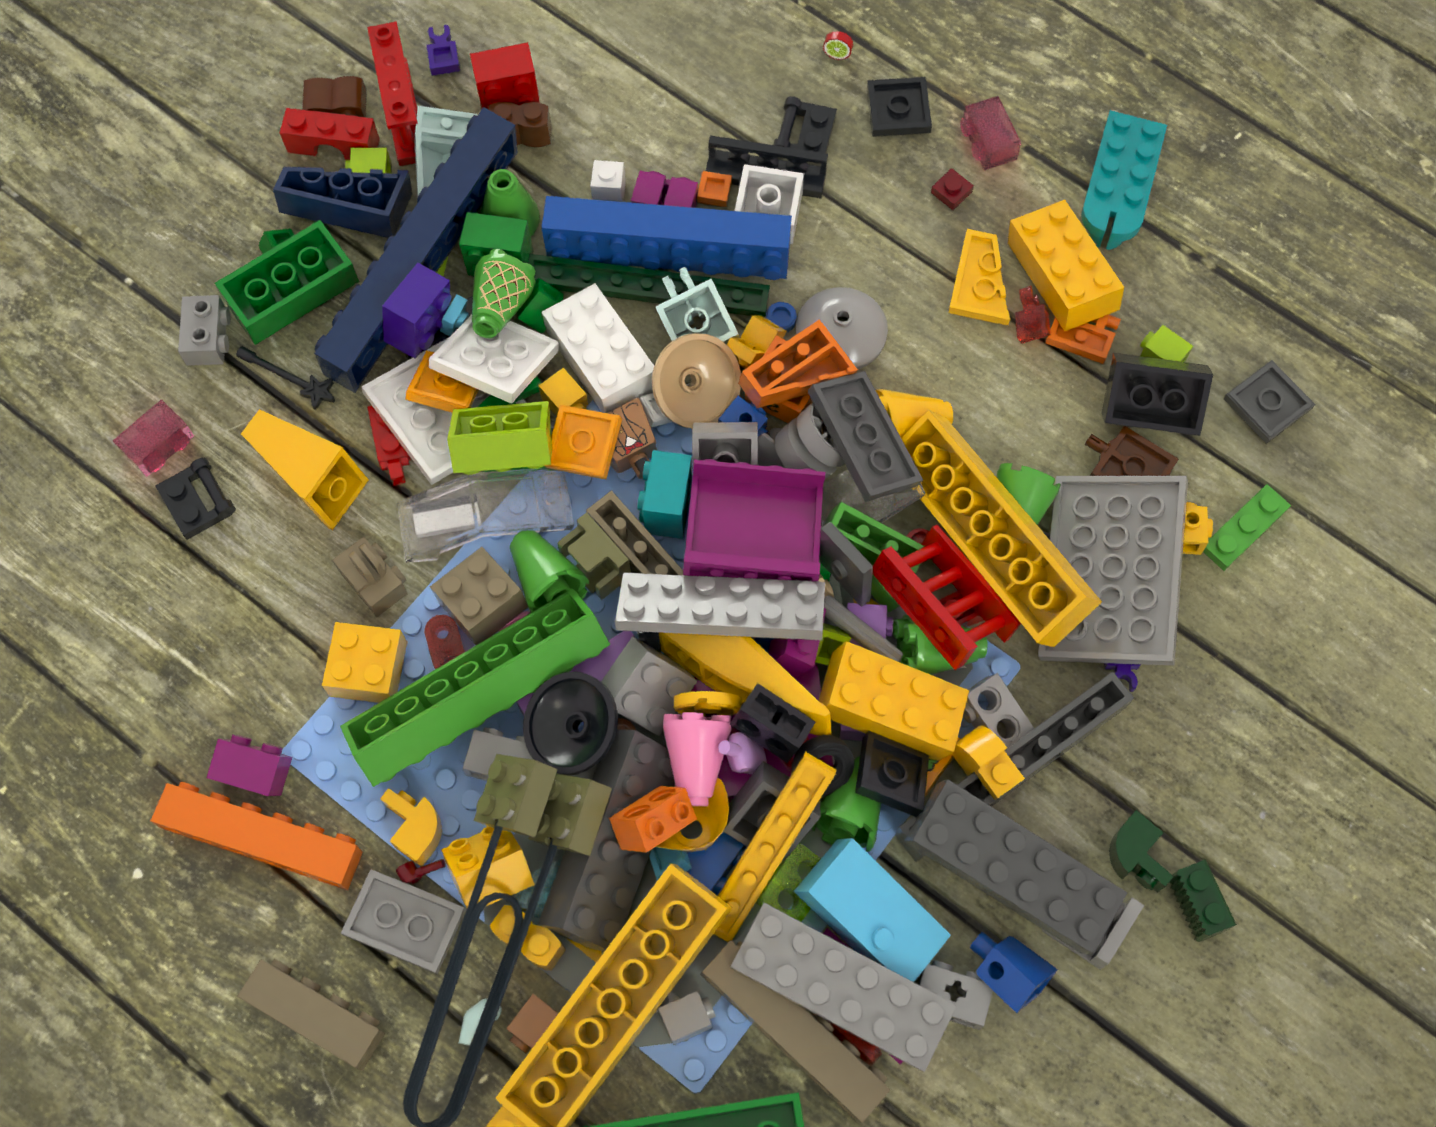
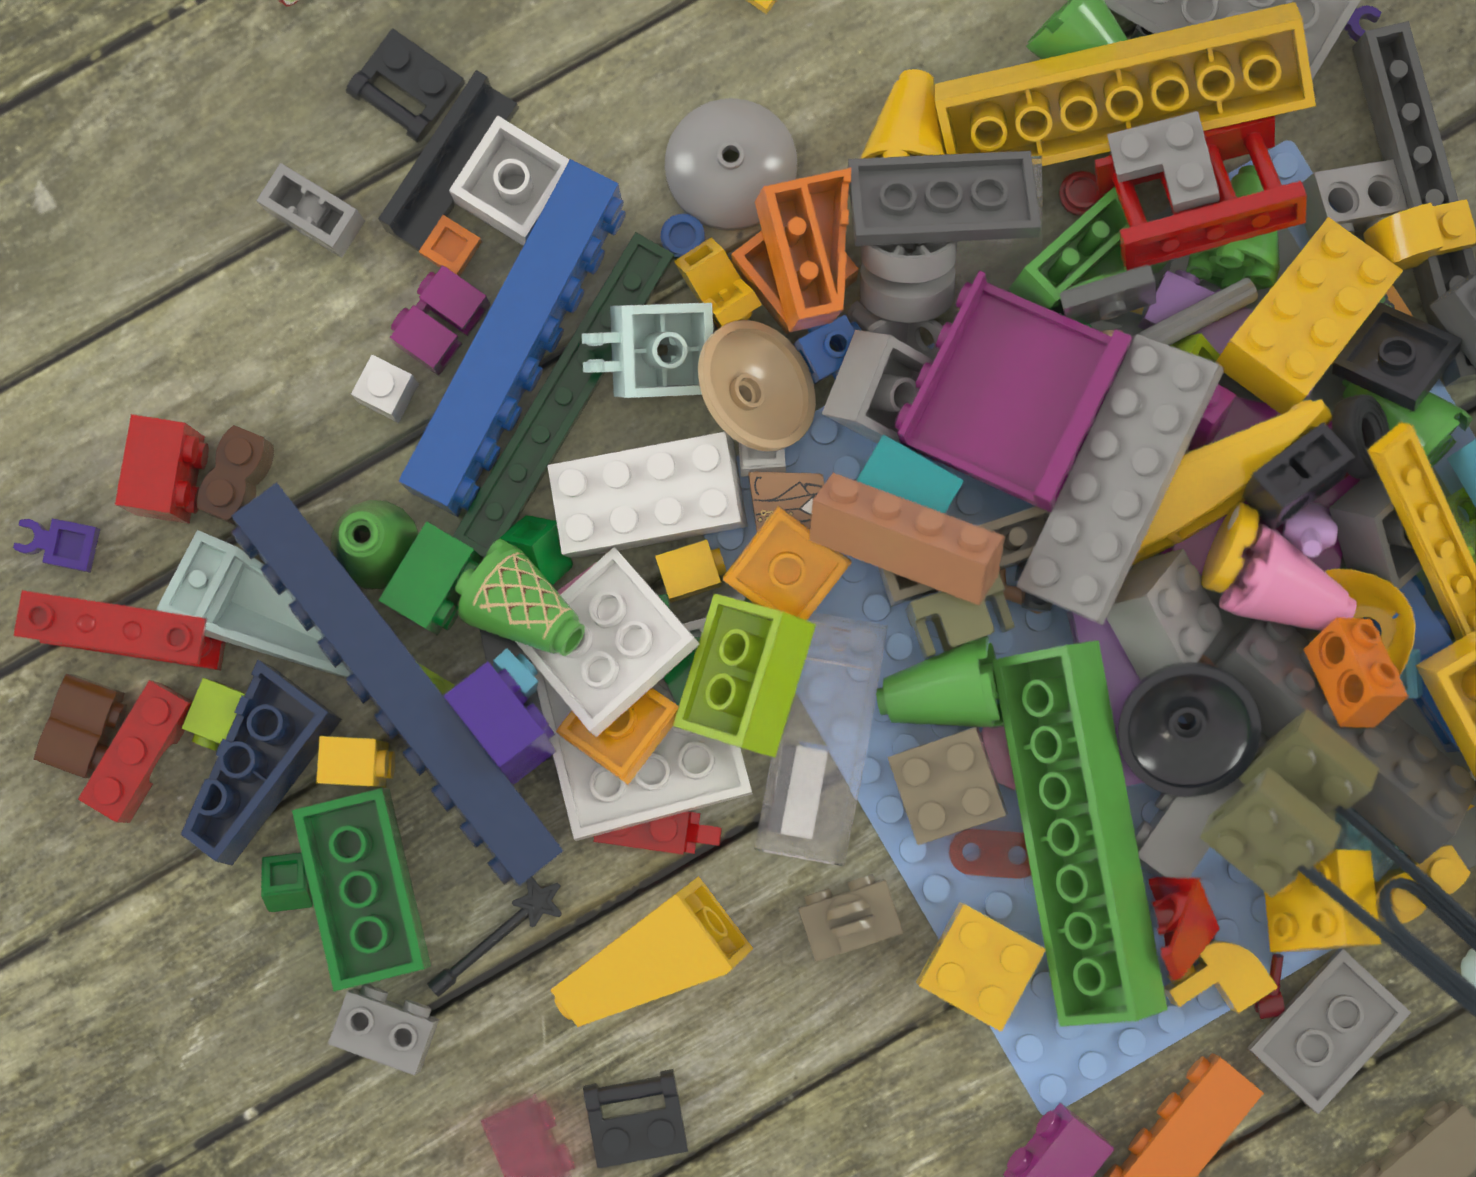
camera: 65 degrees left, 15 degrees up
none -> light grey brick [256,163,365,258]
none -> yellow brick [317,736,395,788]
none -> nougat brick [809,473,1004,606]
none -> light grey plate [1107,111,1220,212]
none -> red slope [1148,877,1220,981]

